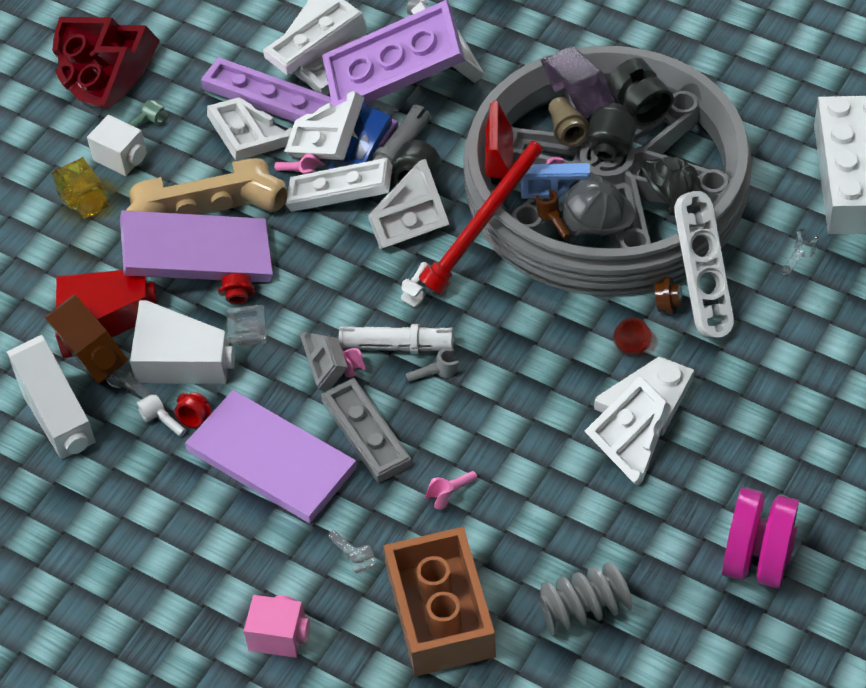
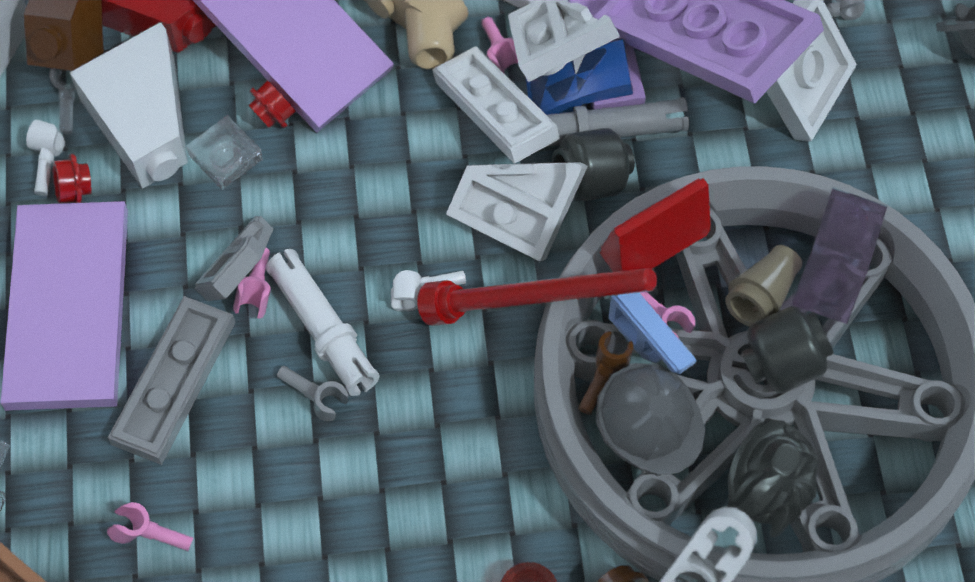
camera: 50 degrees right, 10 degrees up
pearl dark grey wheel [607,58,674,126] -> none

